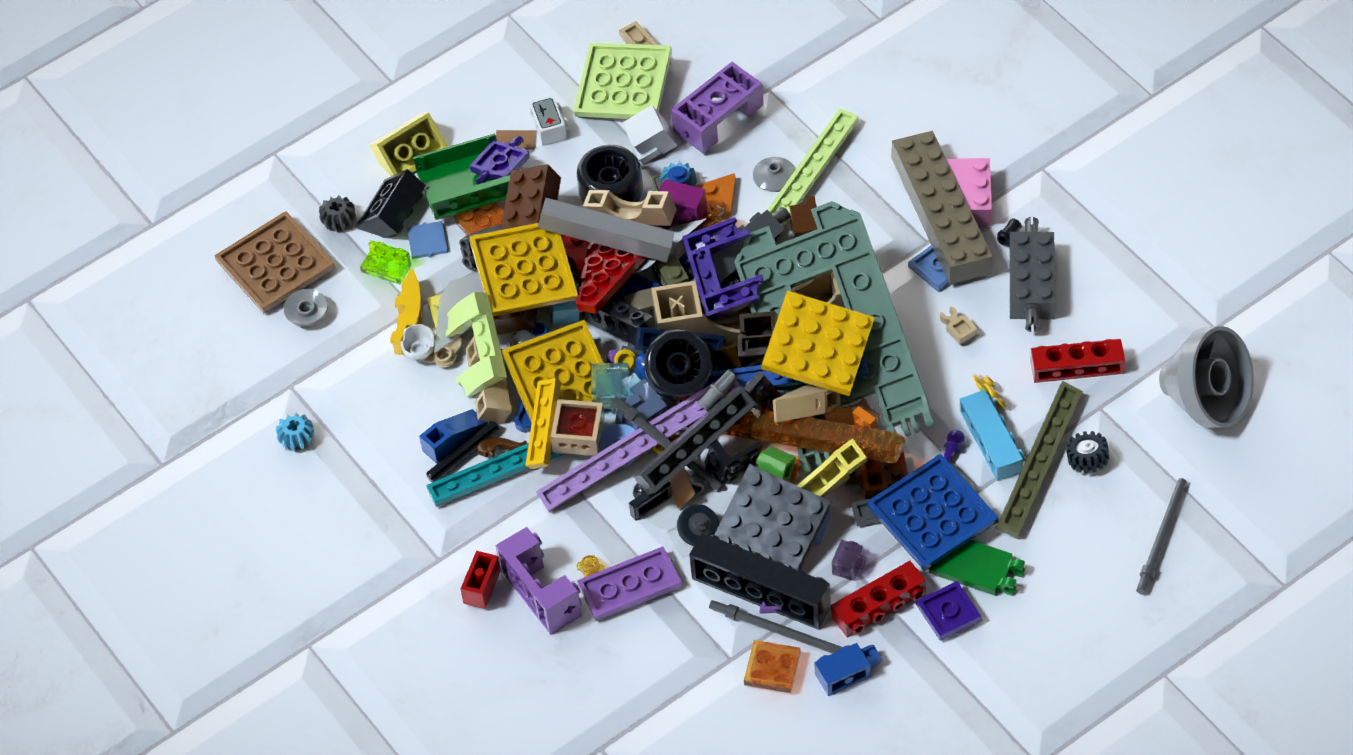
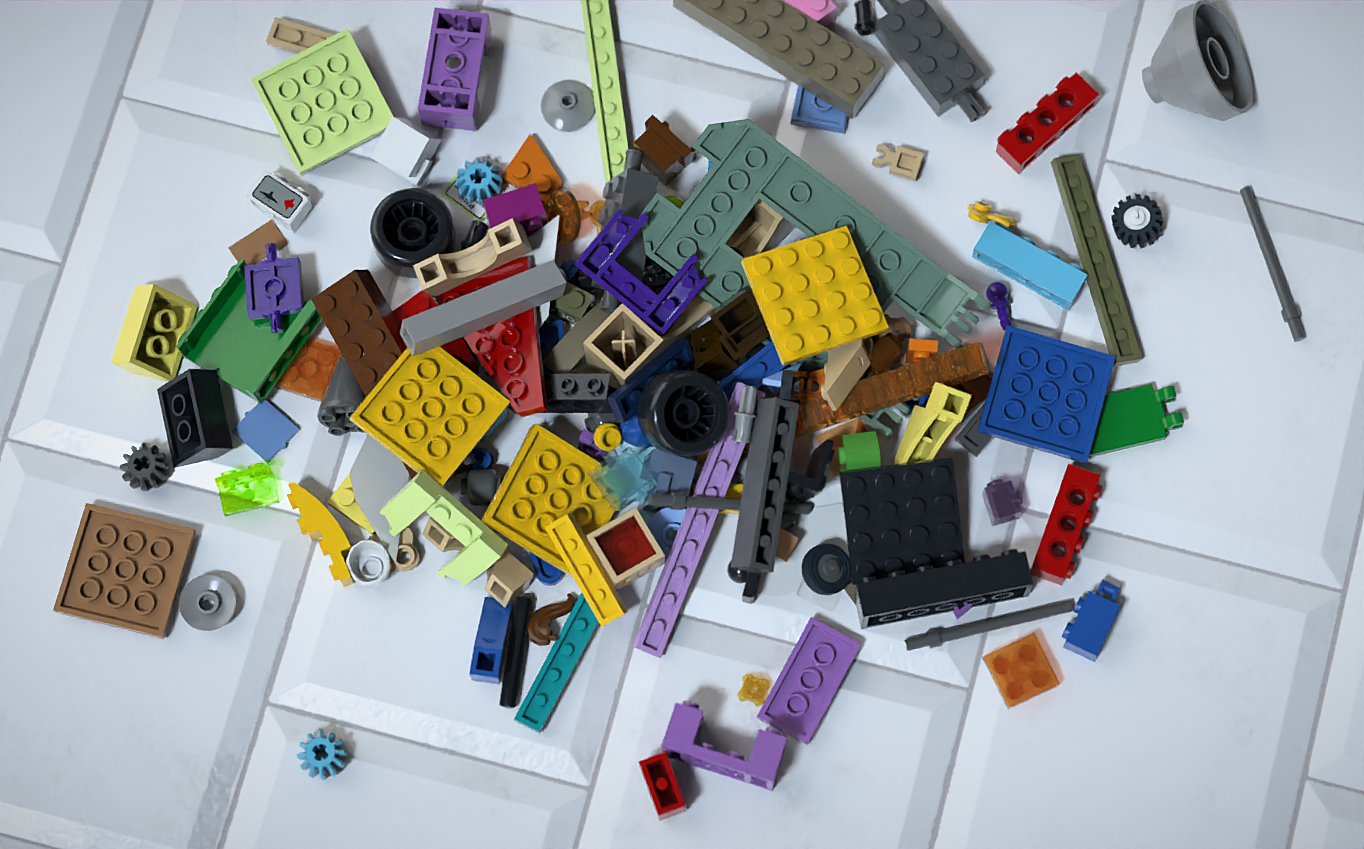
camera: 40 degrees left, 20 degrees up
blue plate [667,166,689,184] -> none
dark purple plate [916,581,981,641] -> none

